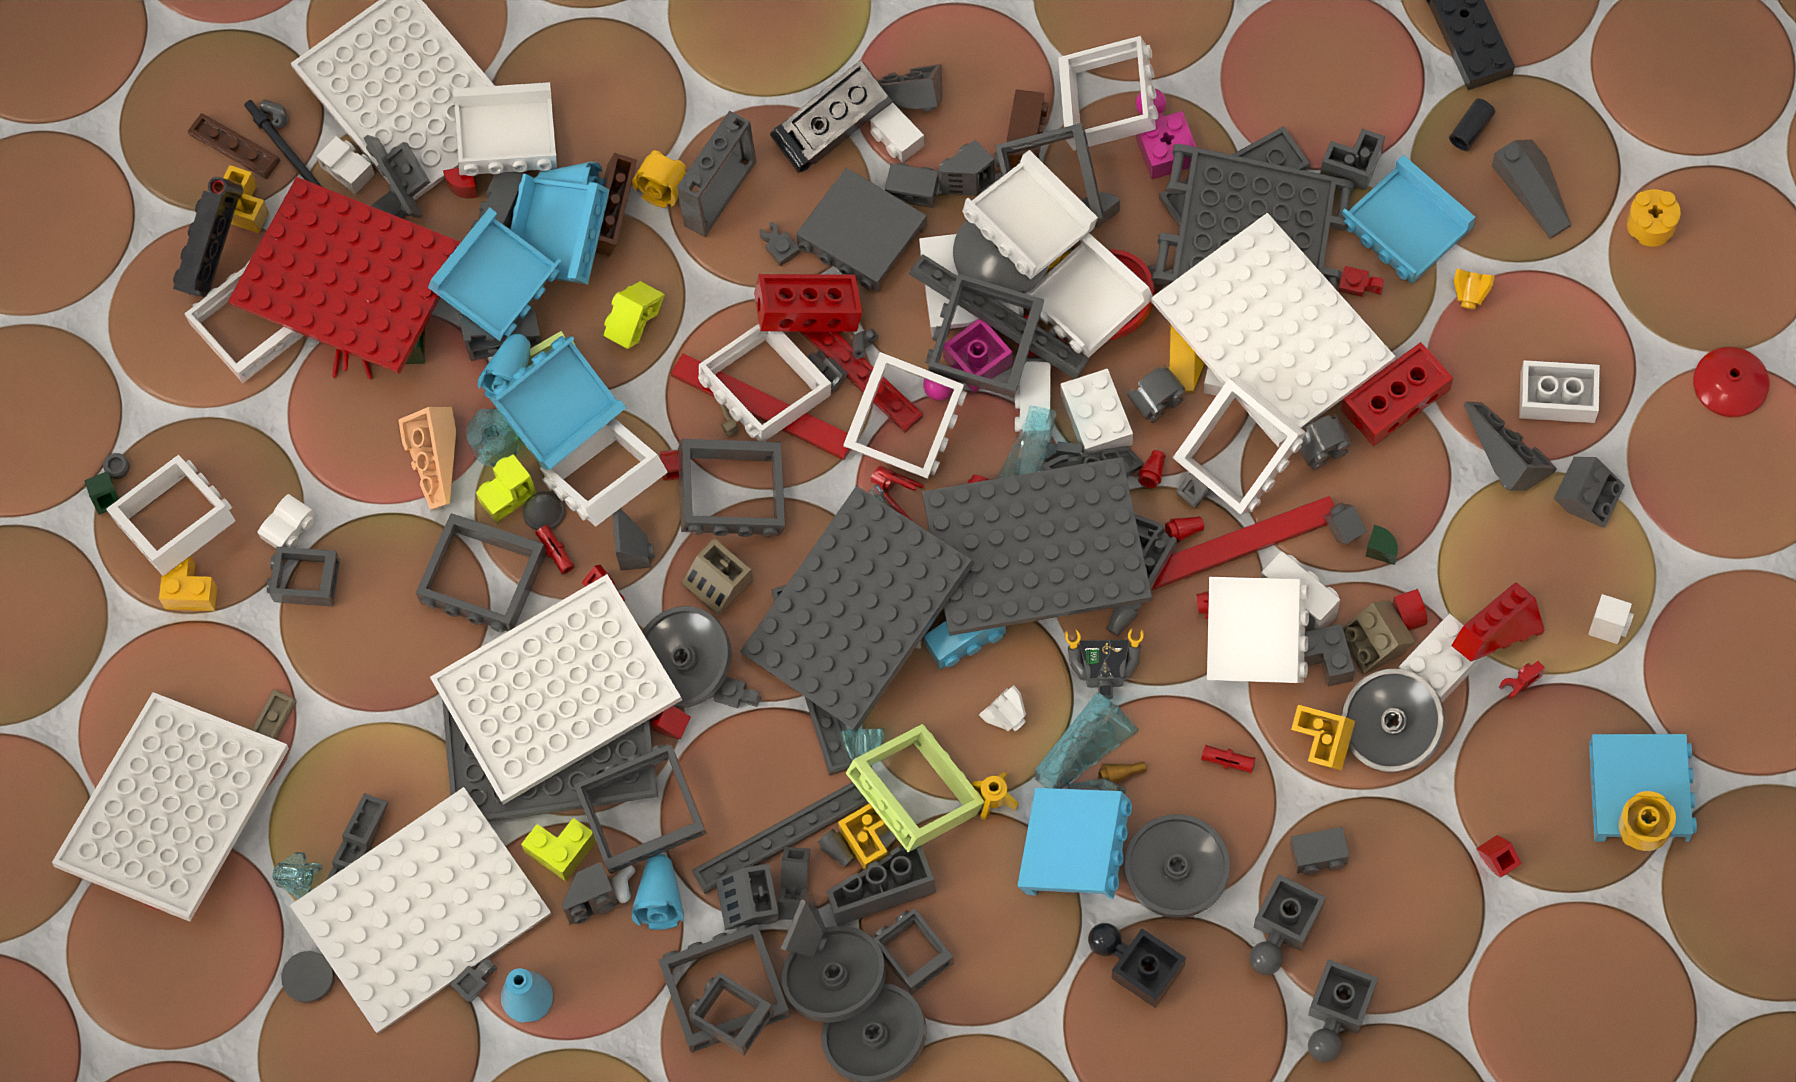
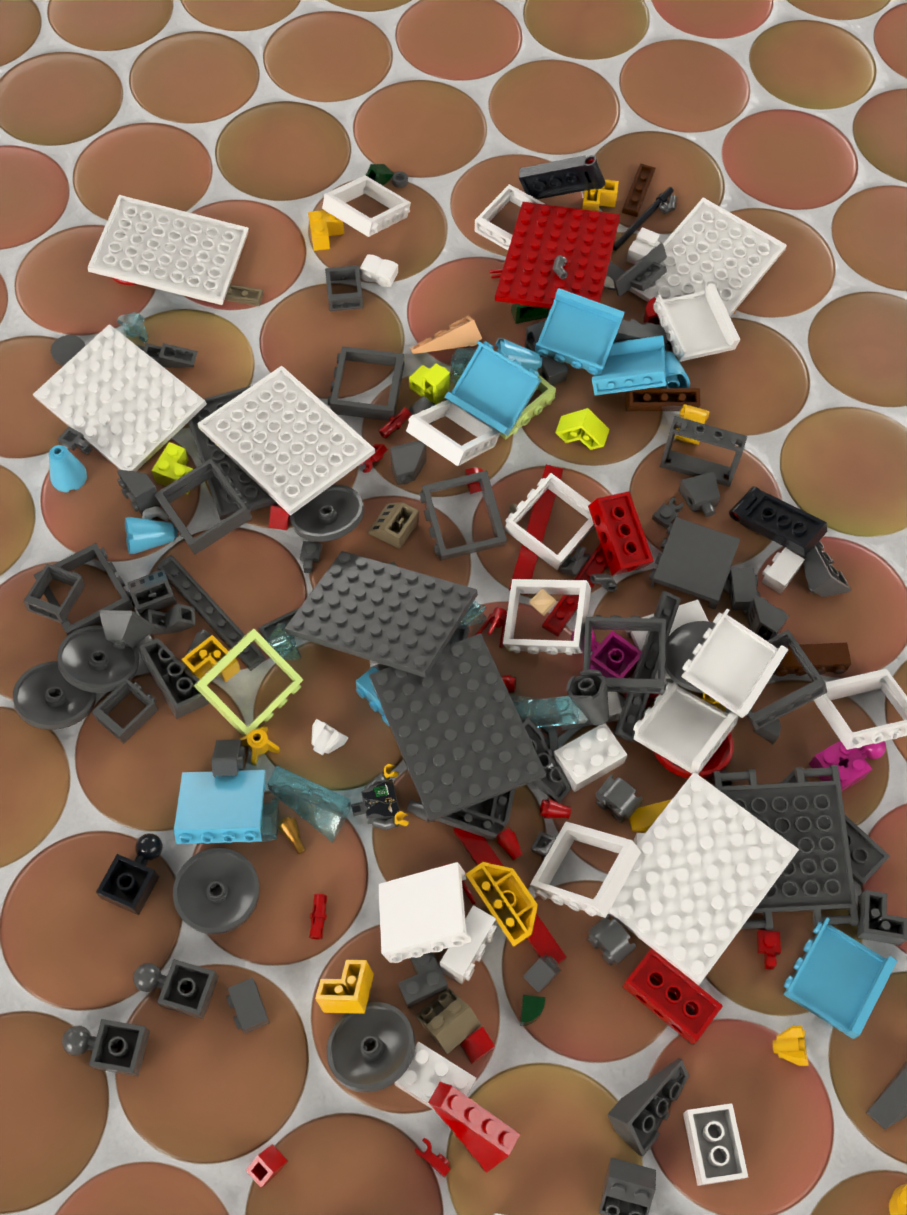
camera: 70 degrees right, 5 degrees down
none -> dark grey brick [212,740,245,777]
none -> yellow wedge [465,862,538,947]
none -> tan tile [529,588,557,616]
none -> dark grey arm [553,255,568,279]
none -> dark grey cone [566,669,609,725]
none -> dark grey torso [678,472,720,517]

